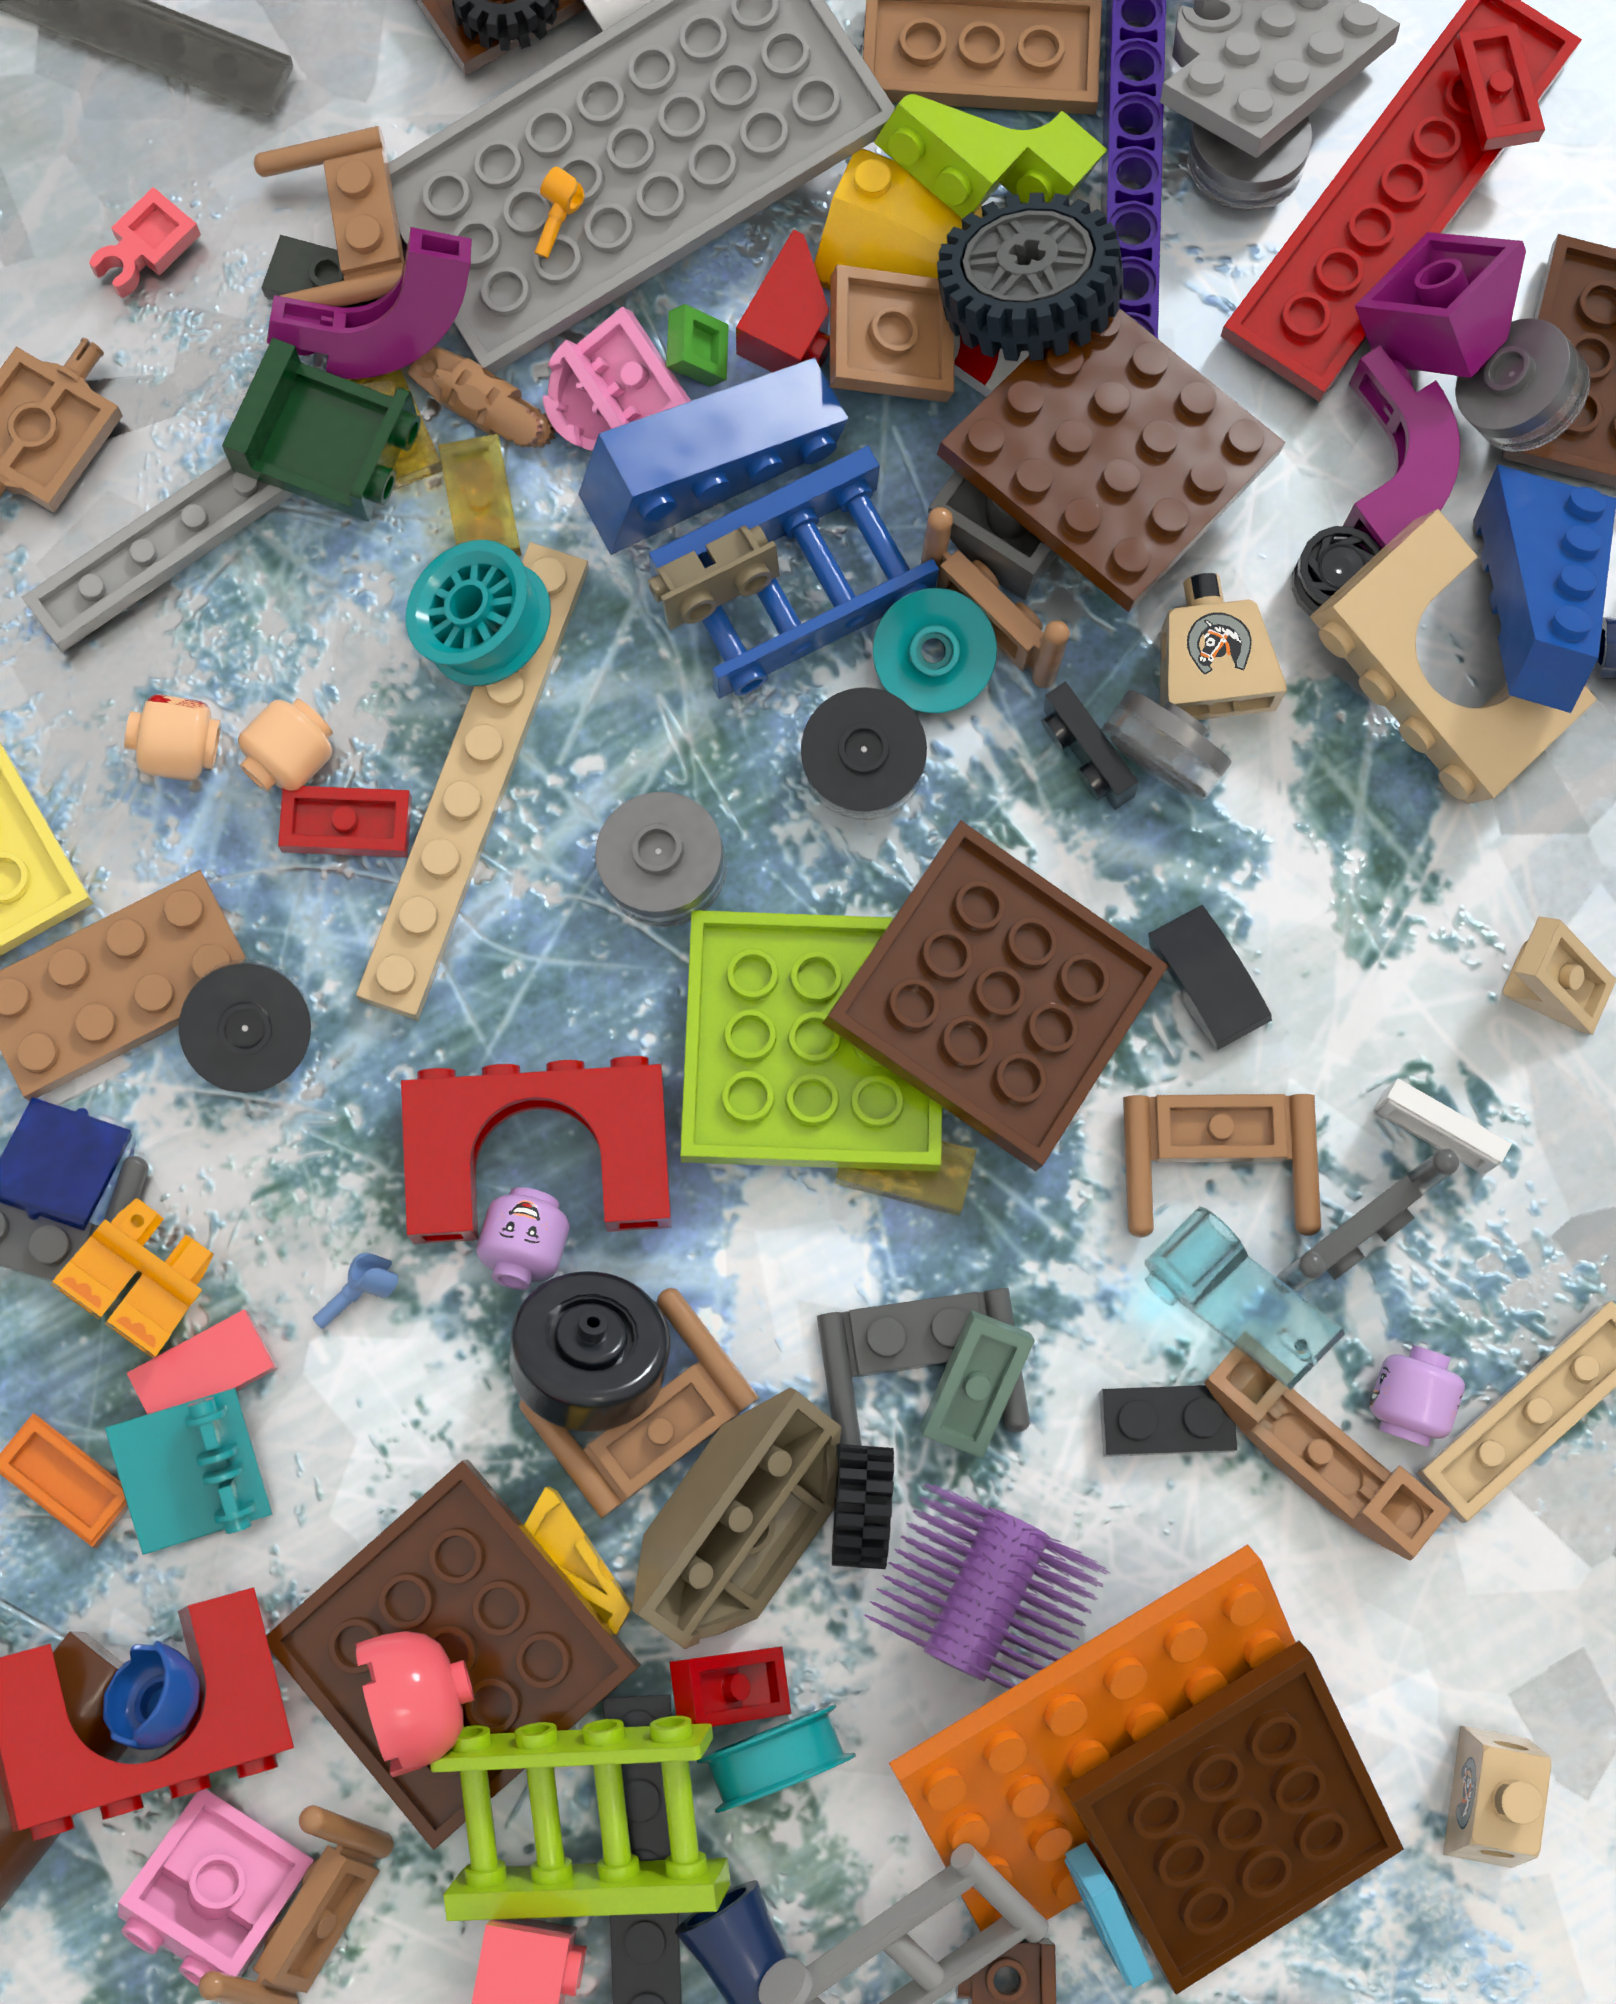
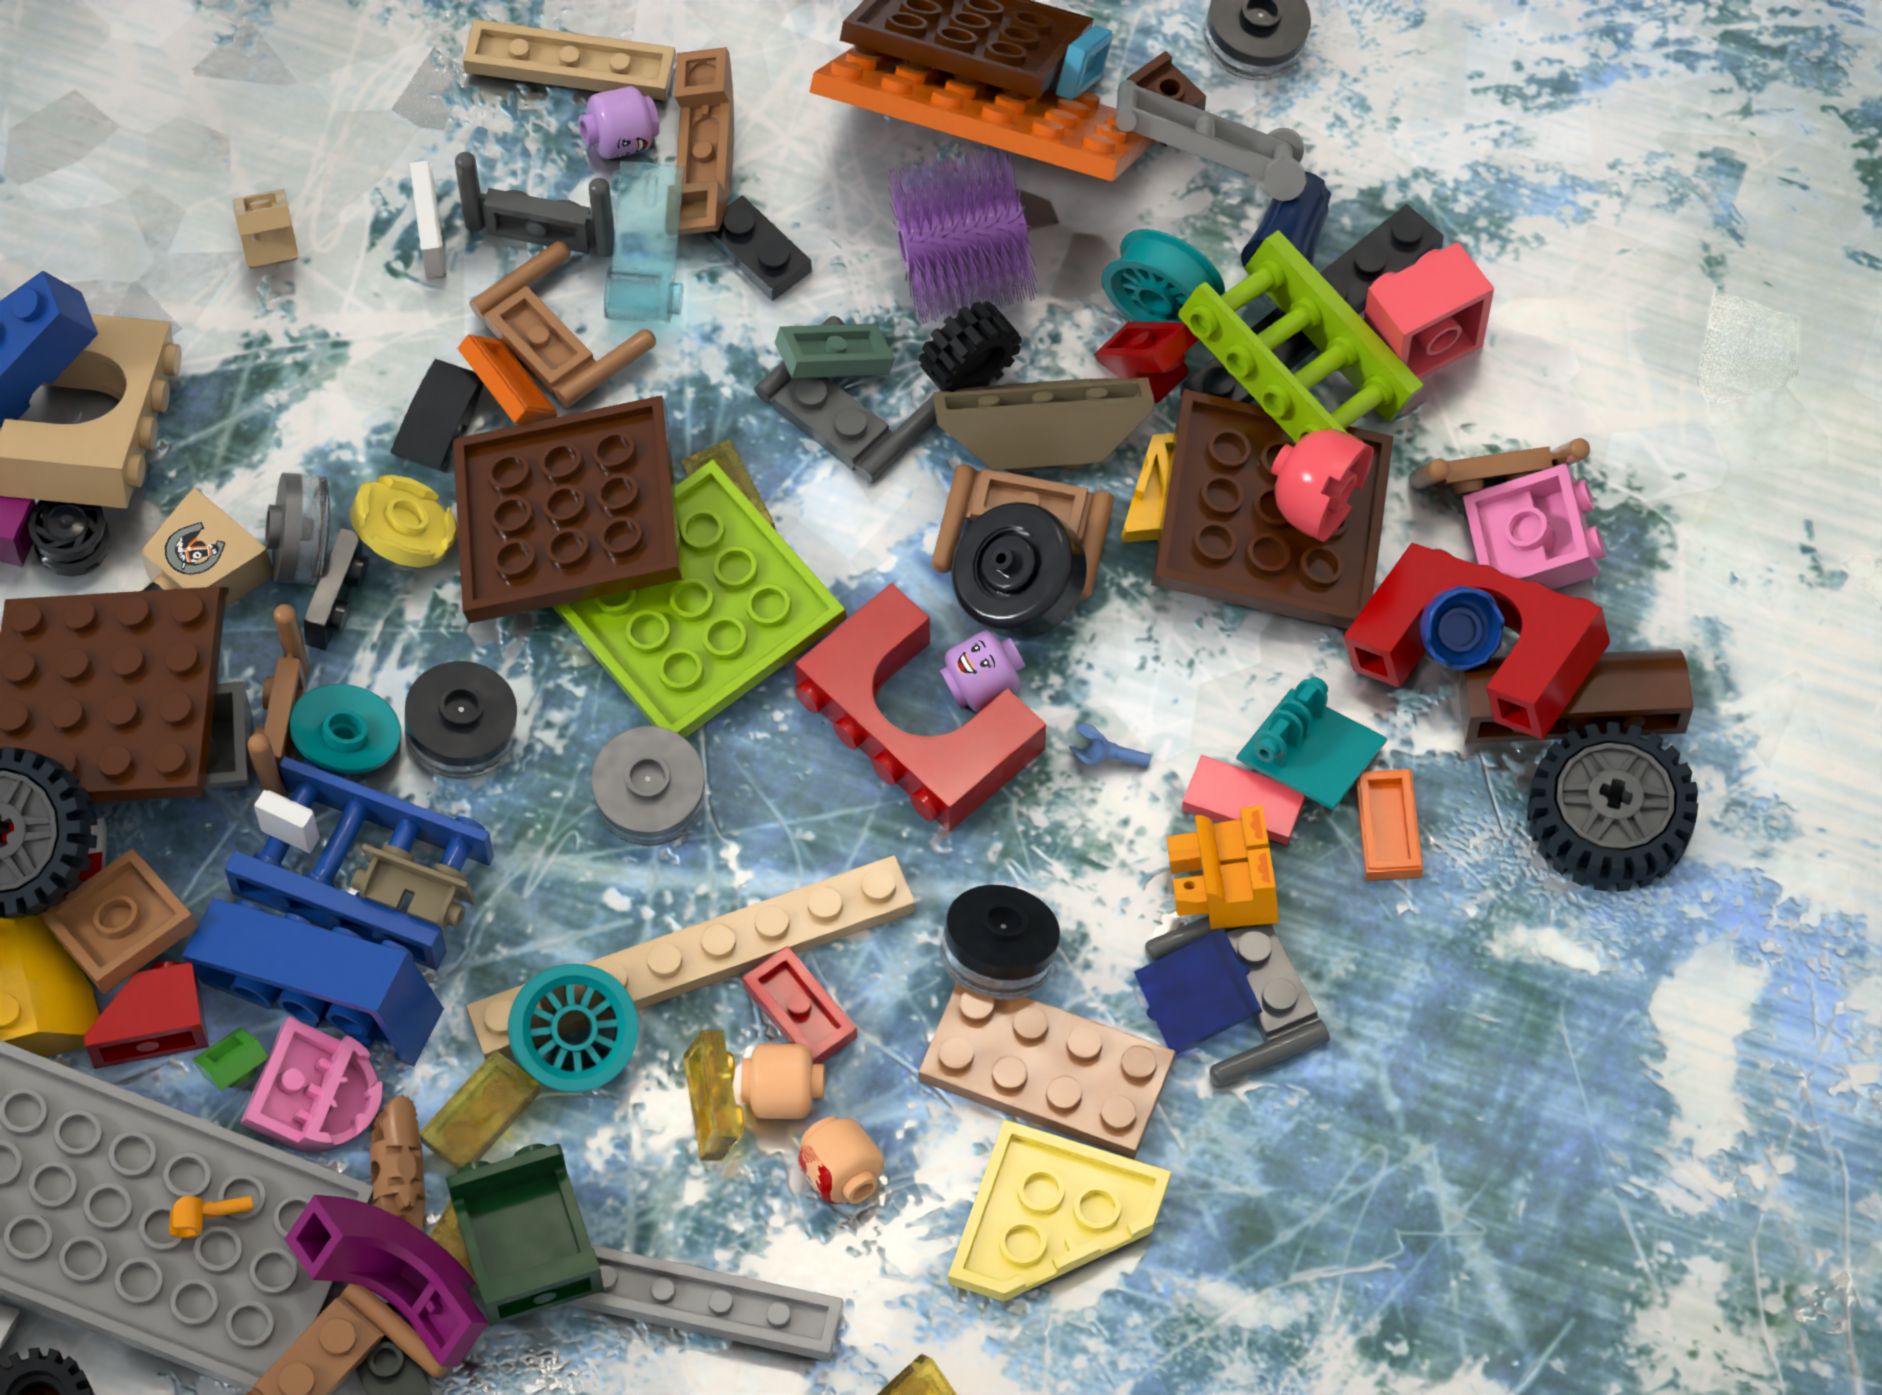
camera: 125 degrees left, 15 degrees down
none -> white tile [254,790,320,854]
none -> light yellow tile [349,475,458,568]
none -> orange tile [457,335,558,424]
none -> clear yellow plate [683,1030,744,1161]

